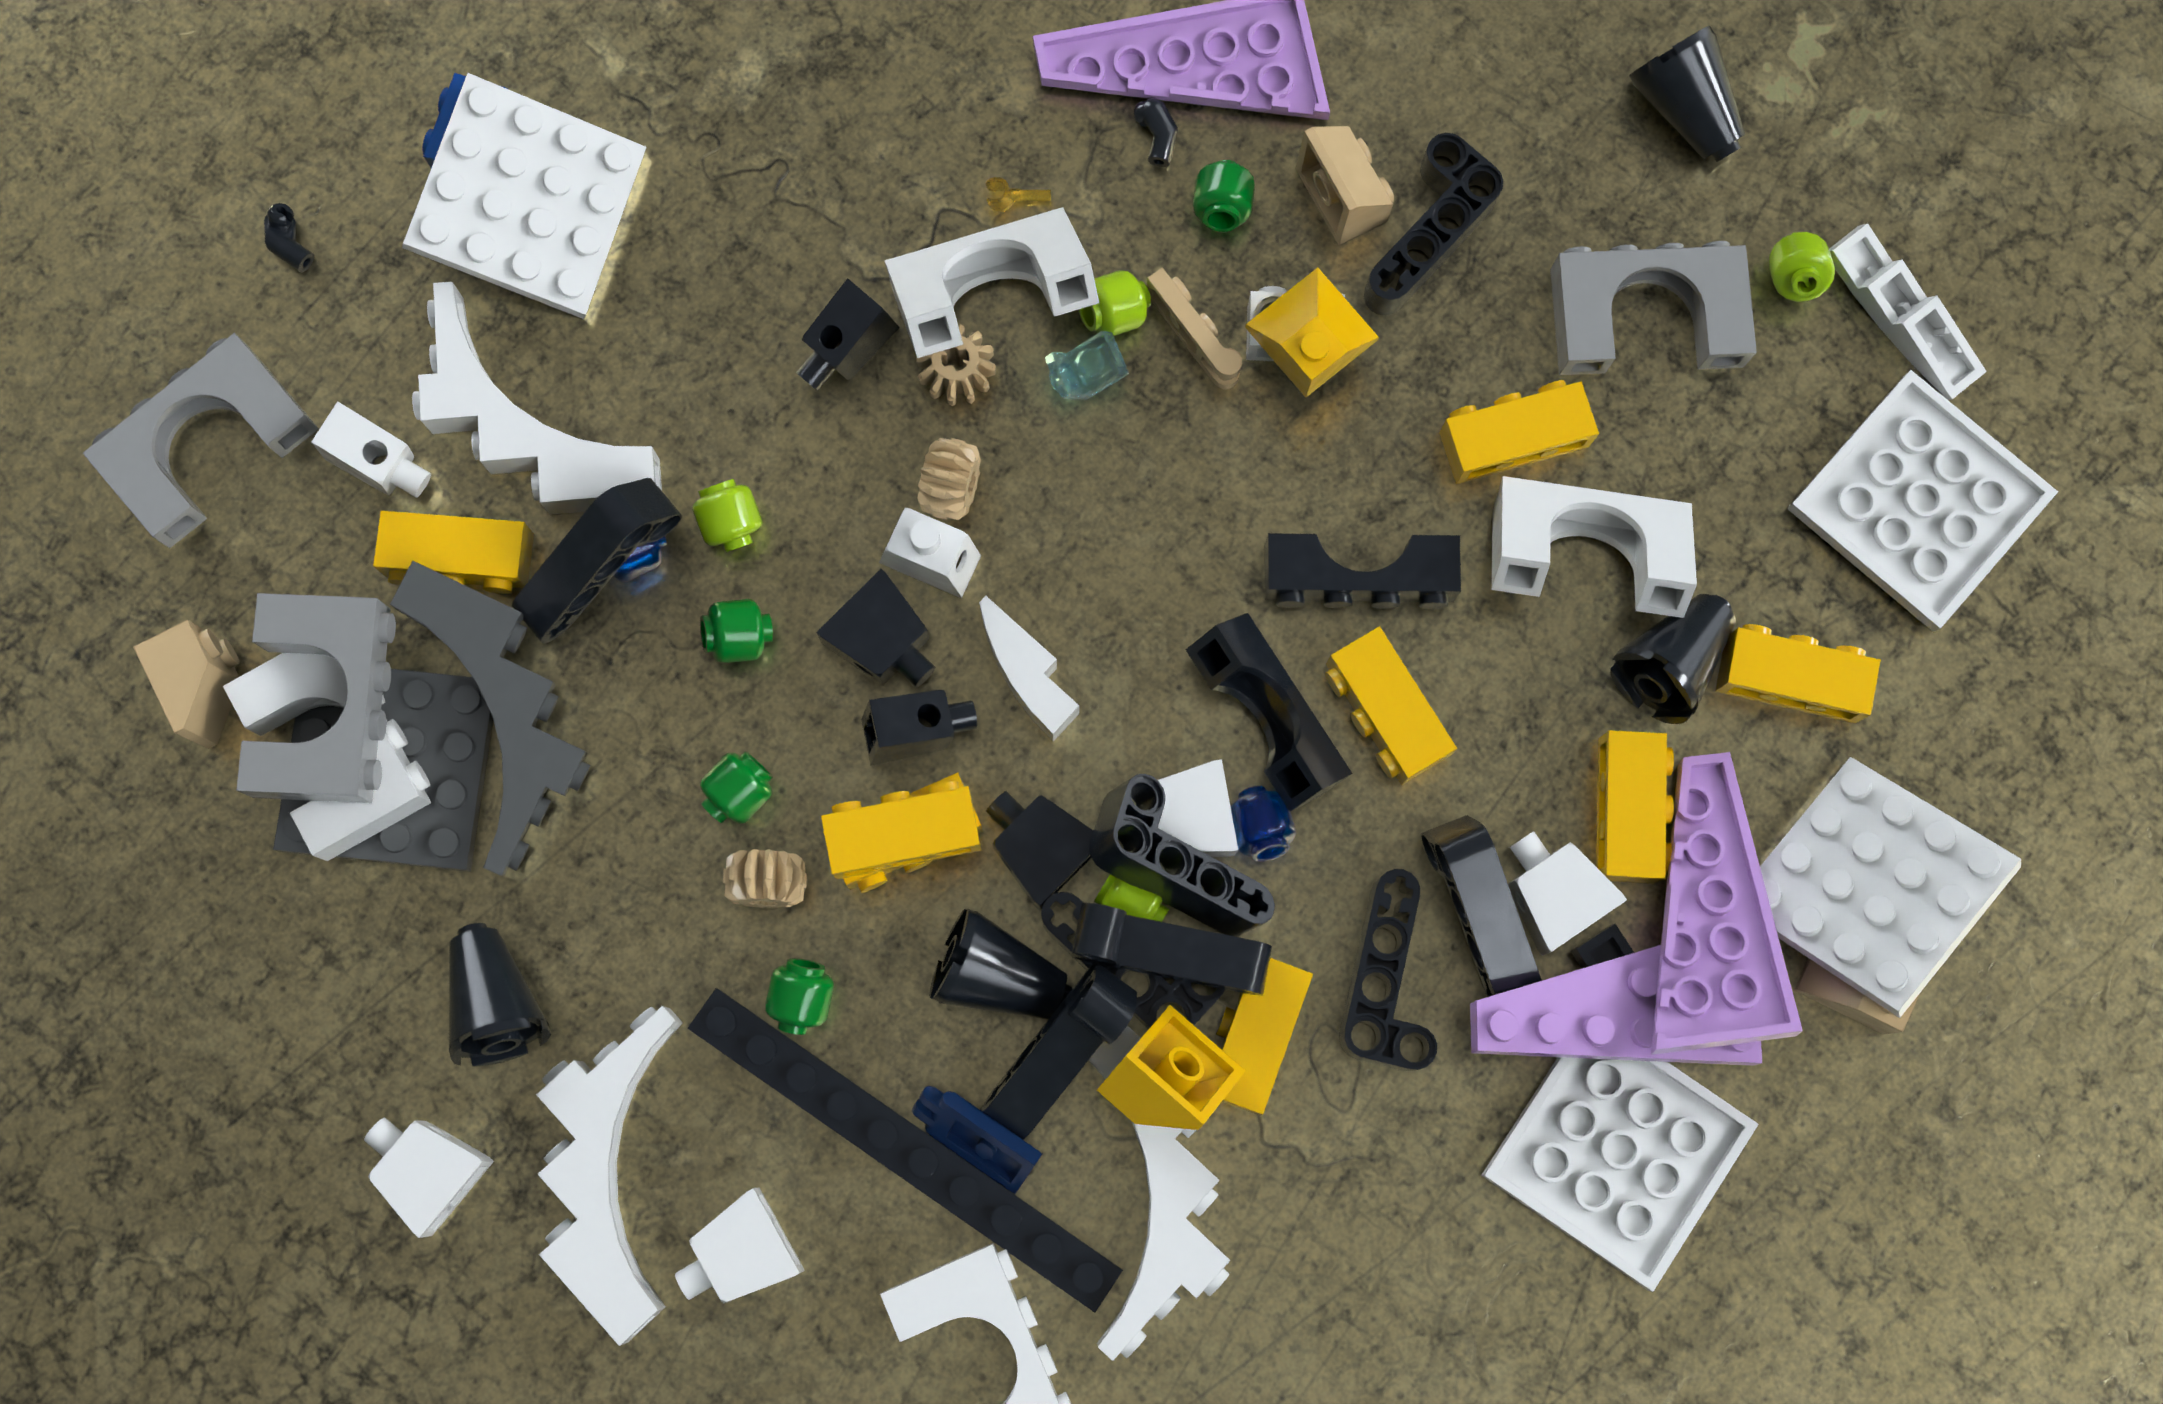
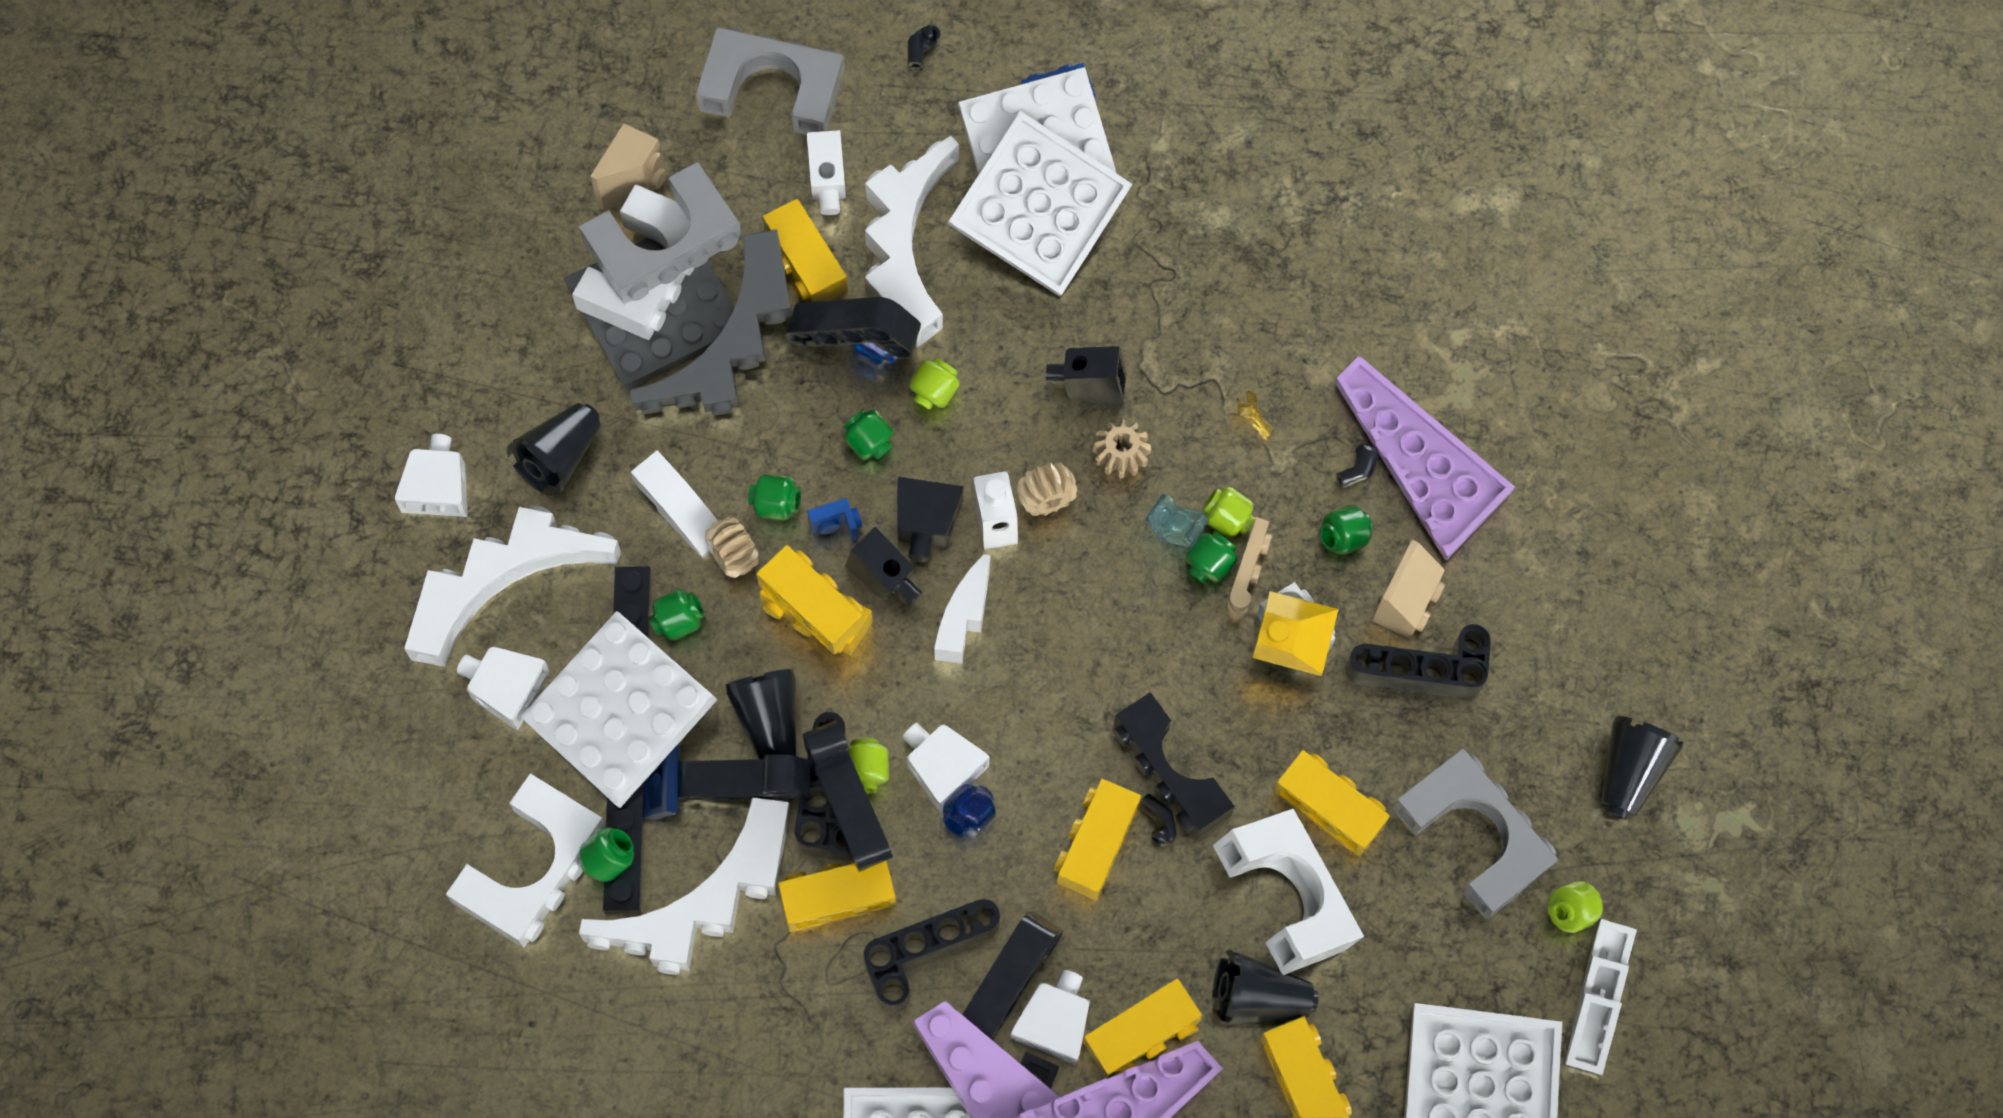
camera: 55 degrees right, 10 degrees down
white arch [885,207,1099,358] -> none
black torso [986,791,1094,911] -> none
black beam [1089,774,1275,937] -> none
yellow slope [1097,1005,1246,1130] -> none
black arch [1186,613,1353,812] -> none
none -> white plate [520,611,717,808]
none -> green head [579,827,634,882]
none -> white slope [631,450,718,559]
none -> blue bracket [807,498,863,541]
none -> white plate [948,111,1132,297]
none -> black arm [1139,794,1177,847]
none -> green head [1185,531,1237,584]

